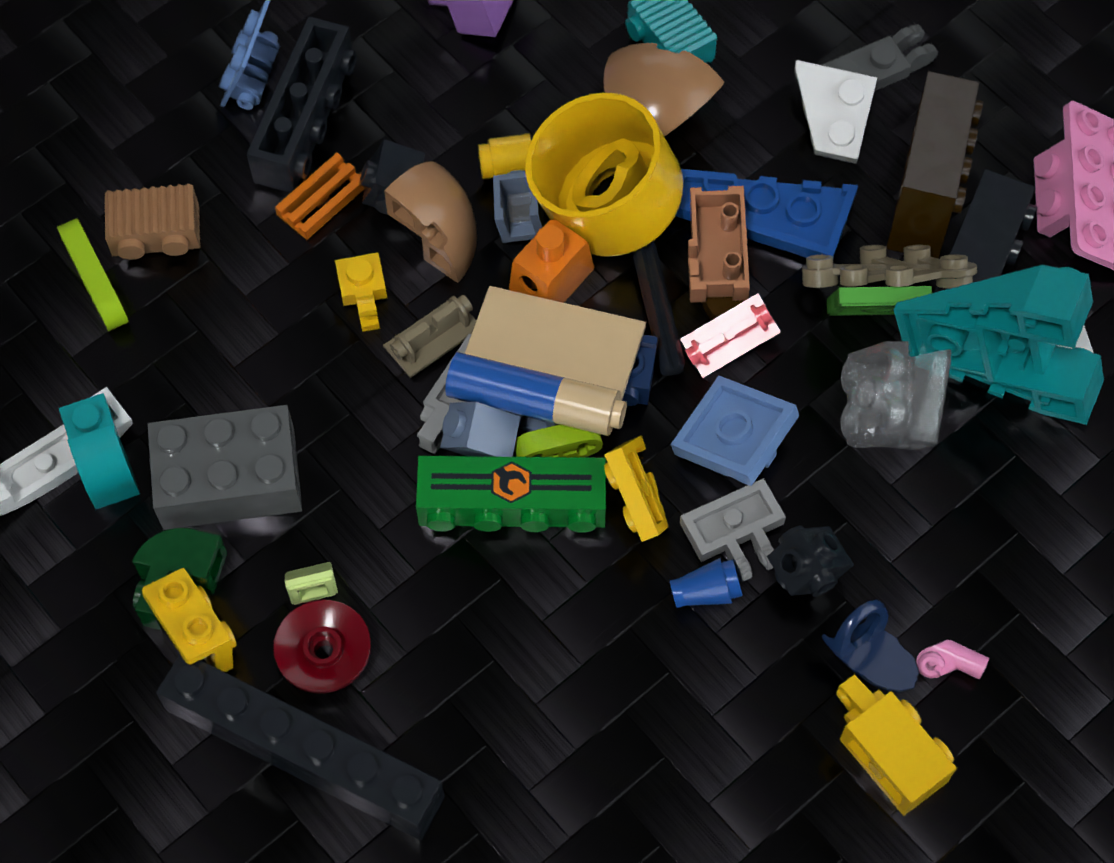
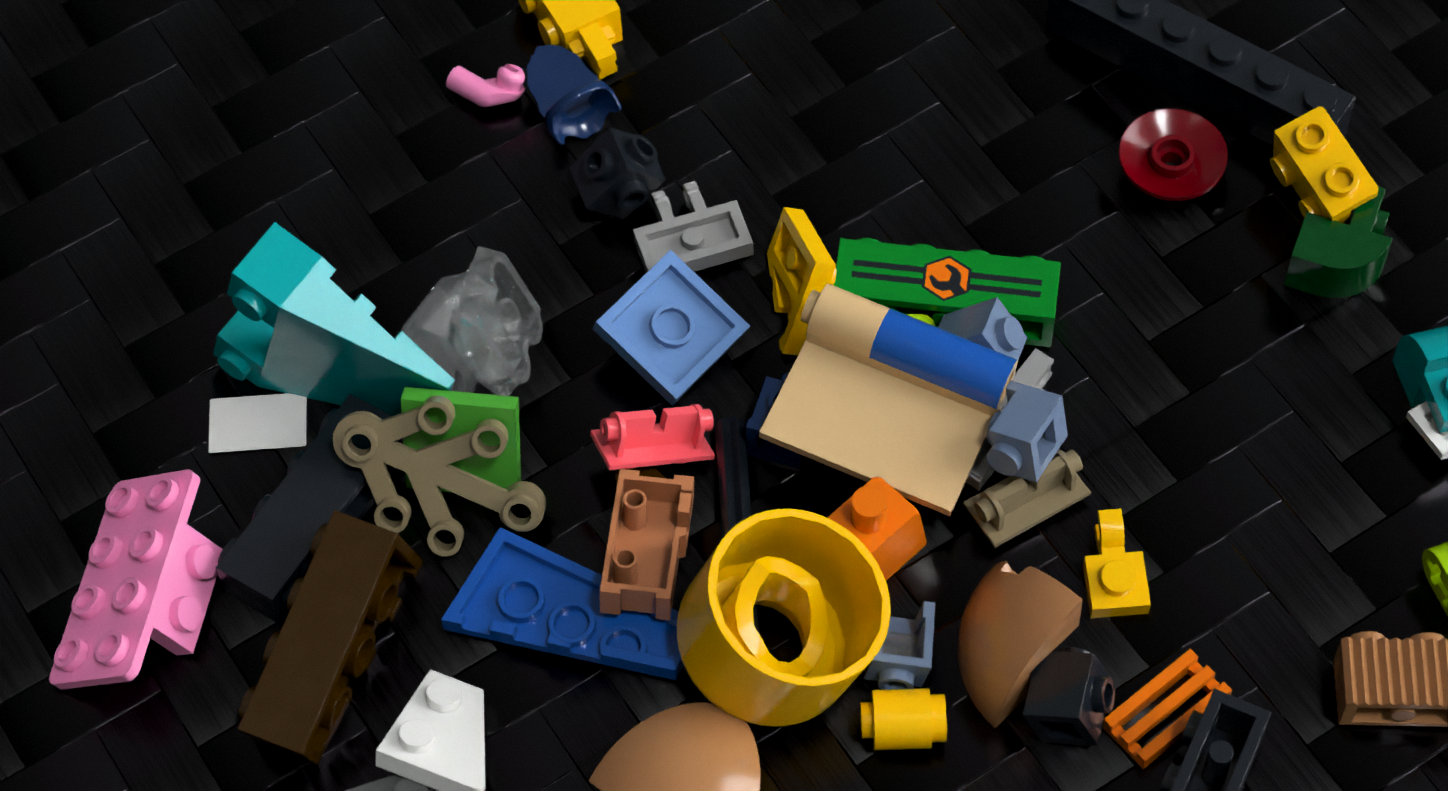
camera: 170 degrees left, 5 degrees down
dark grey brick [148,405,302,530] -> none
yellowish green slope [285,562,338,605] -> none
blue cone [670,558,743,608] -> none
none -> sand blue brick [987,381,1068,483]

